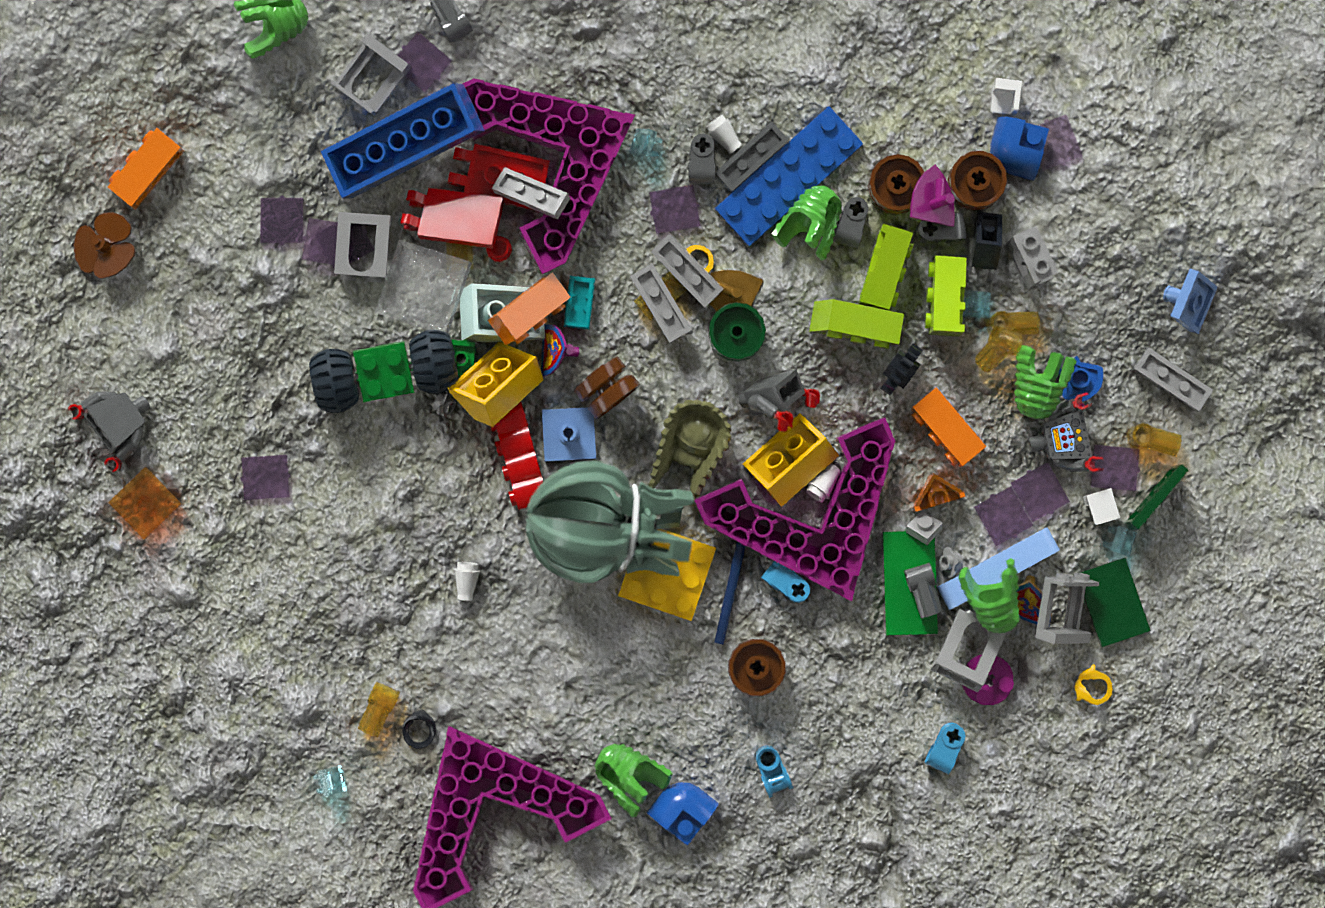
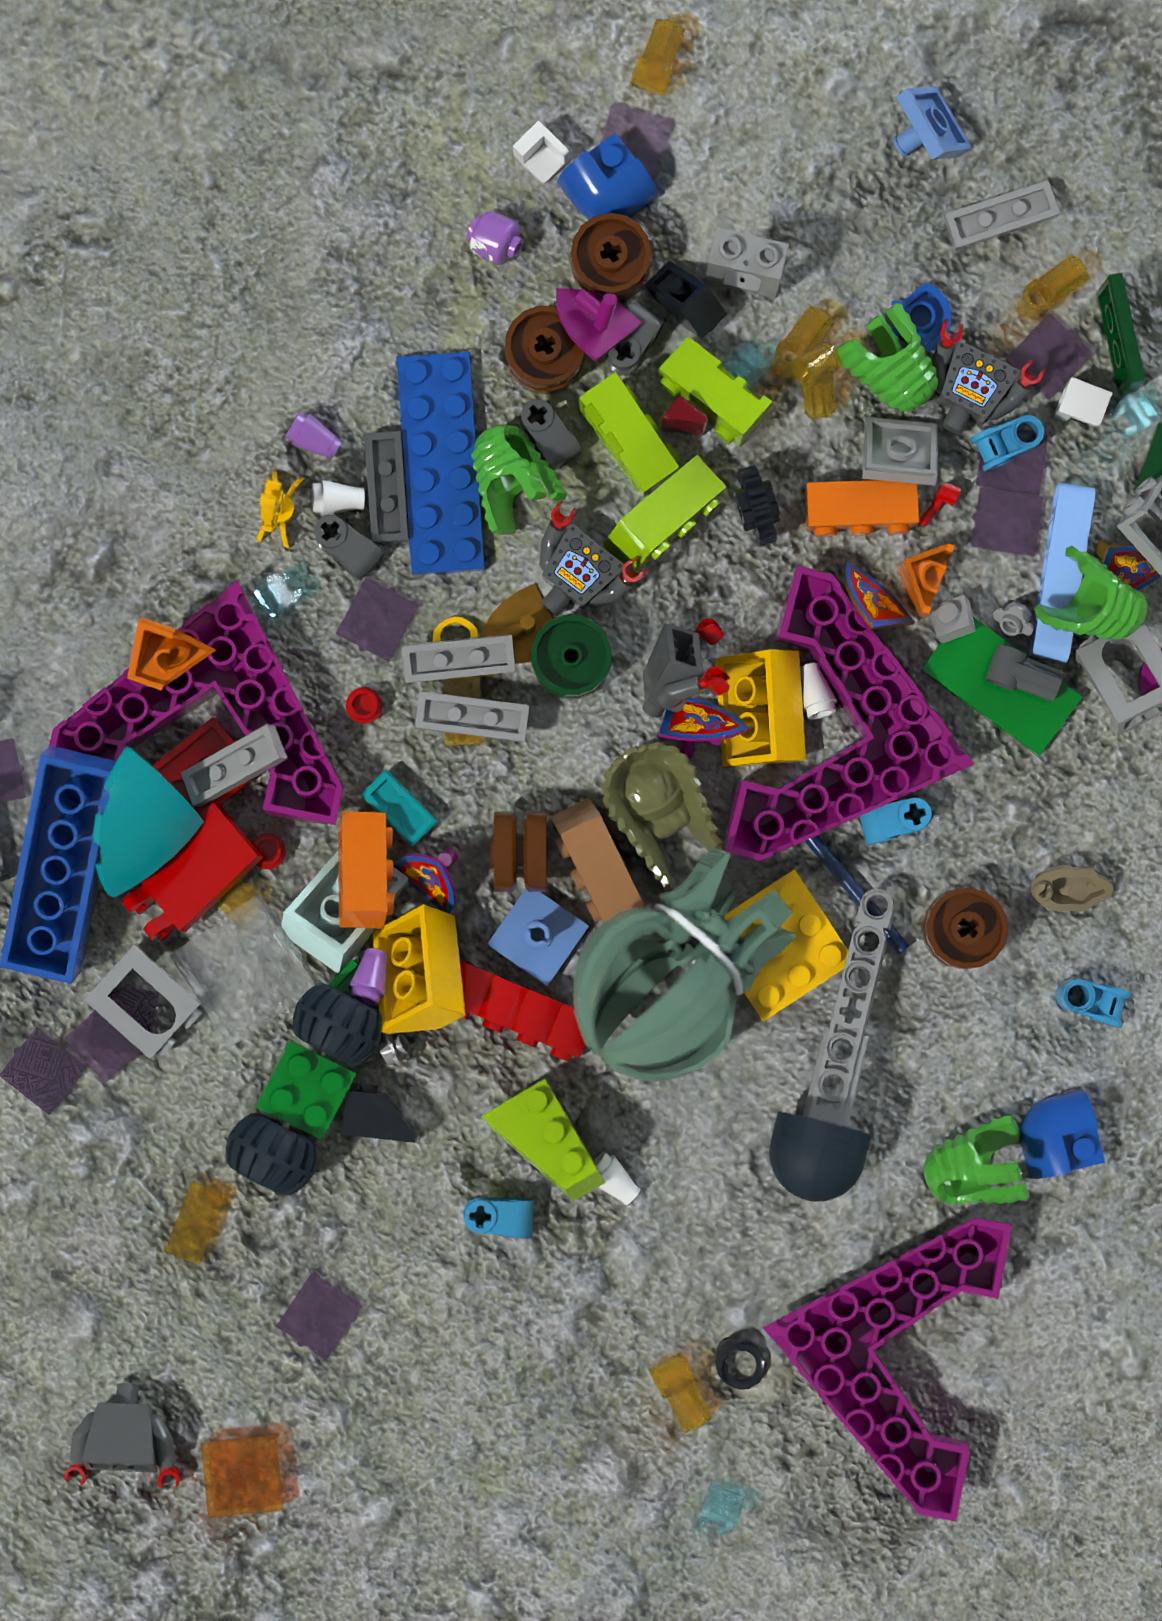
camera: 45 degrees left, 0 degrees up
none -> teal brick [93,747,204,897]
none -> orange slope [127,617,216,691]
none -> clear yellow plate [165,1181,227,1265]
none -> yellow piece [255,470,306,548]
none -> medium lavender cone [285,412,342,460]
none -> black slope [341,1083,418,1143]
none -> red plate [346,687,383,724]
none -> medium lavender cone [348,948,387,1007]
none -> dark azure piece [463,1197,535,1238]
none -> medium lavender head [467,211,523,265]
none -> lime wedge [481,1079,606,1201]
none -> clear piece [527,701,563,738]
none -> dark grey torso [539,501,649,617]
none -> medium nougat wedge [551,797,645,923]
none -> clear yellow piece [630,19,685,98]
none -> shield [659,697,749,758]
none -> dark red slope [661,396,708,436]
none -> piece [769,889,895,1202]
none -> shield [843,561,915,629]
none -> light grey tile [862,417,938,486]
none -> red hand [919,483,961,527]
none -> dark azure piece [970,415,1044,472]
none -> dark tan arm [1031,865,1114,912]

